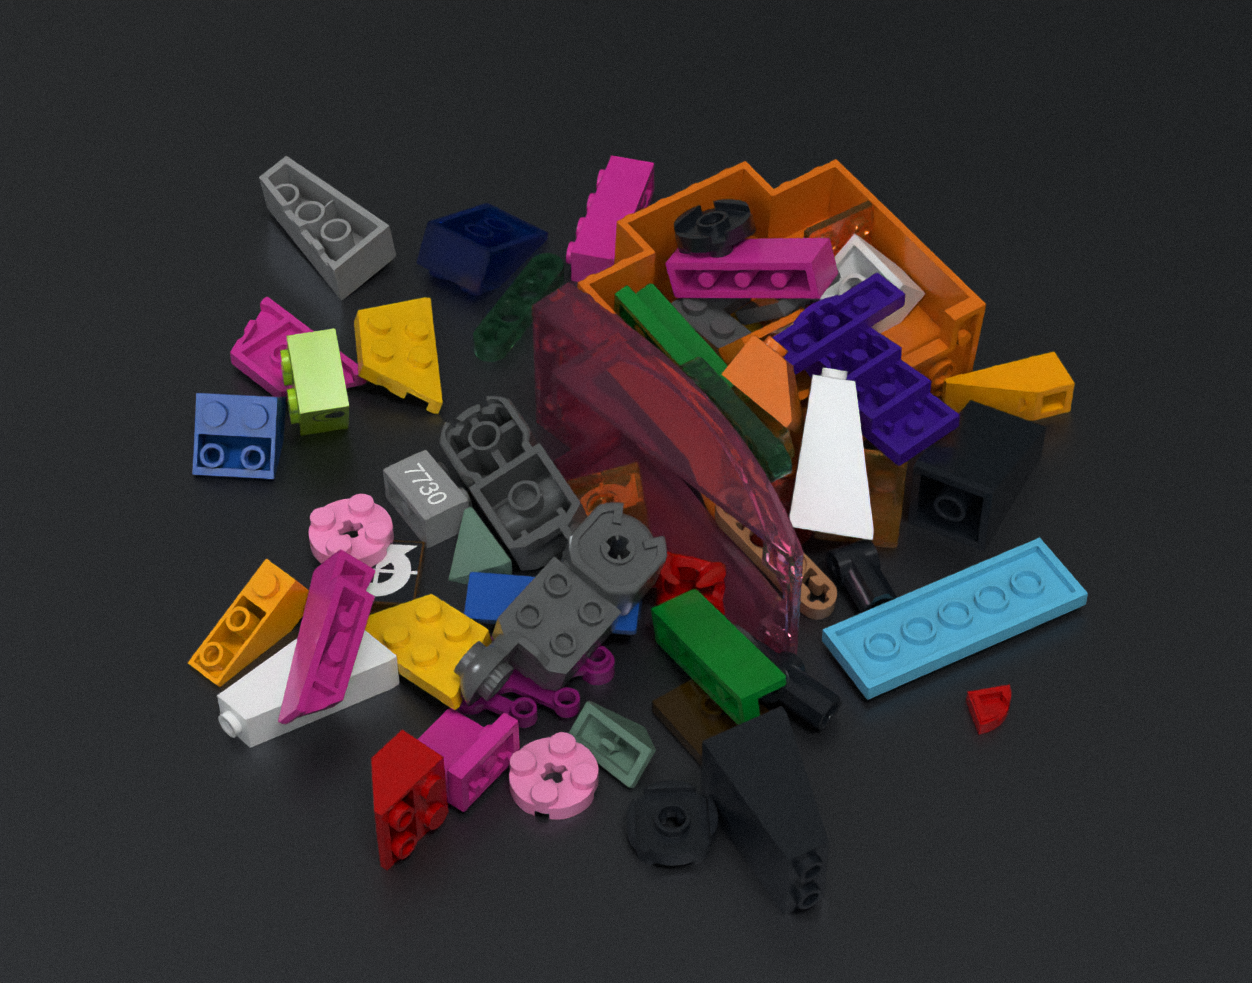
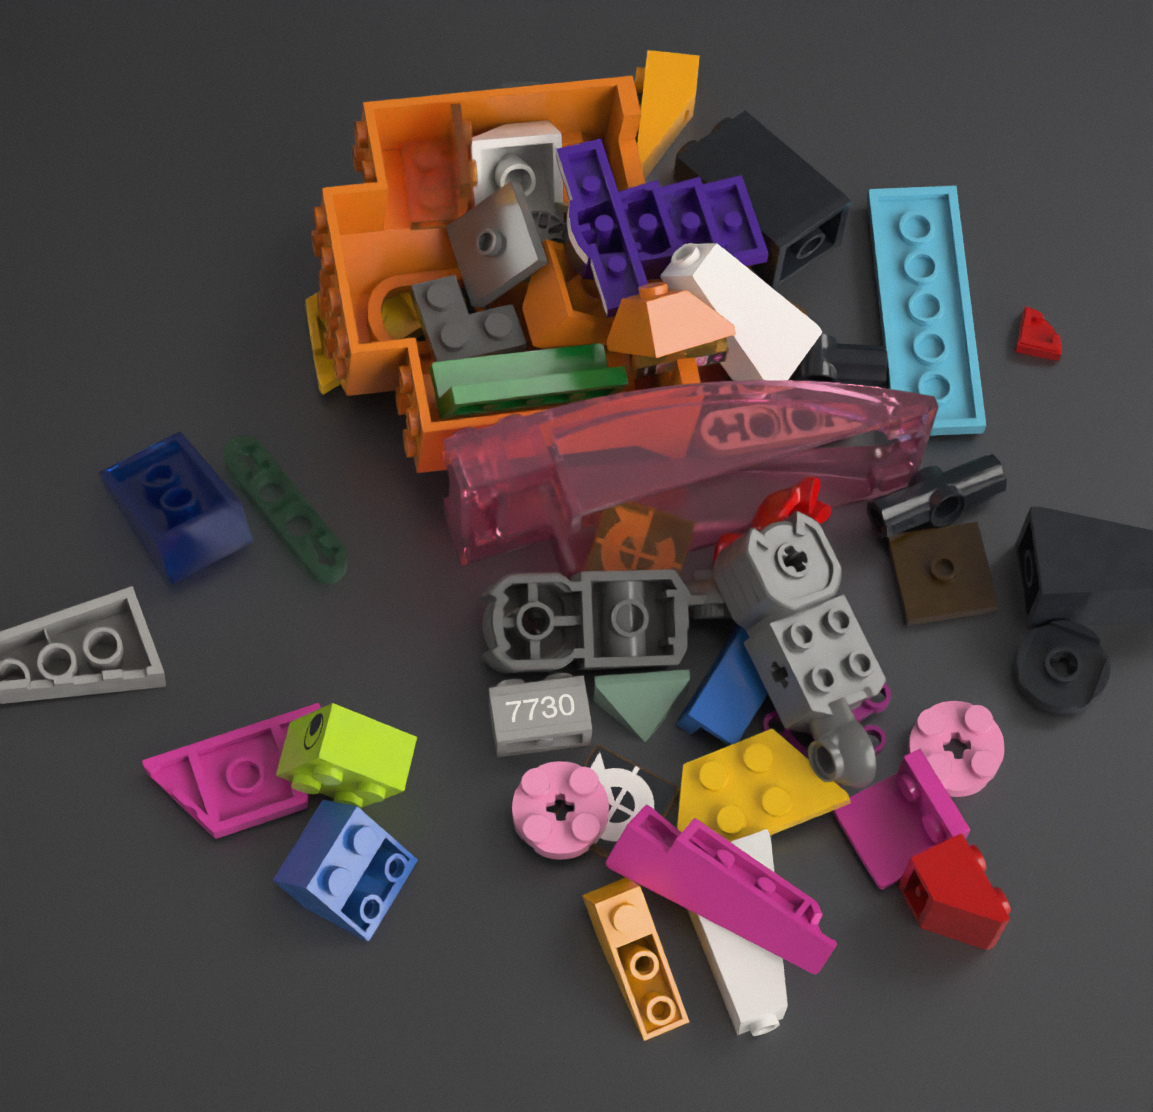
camera: 70 degrees left, 20 degrees up
yellow wing [354,297,443,414] -> none
dark pink brick [566,155,654,282] -> none
sand green slope [569,701,656,788] -> none
green panel [651,589,787,725] -> none
dark pink brick [665,238,838,299] -> none
black plate [674,199,756,258] -> none
clear green beam [677,357,792,483] -> none

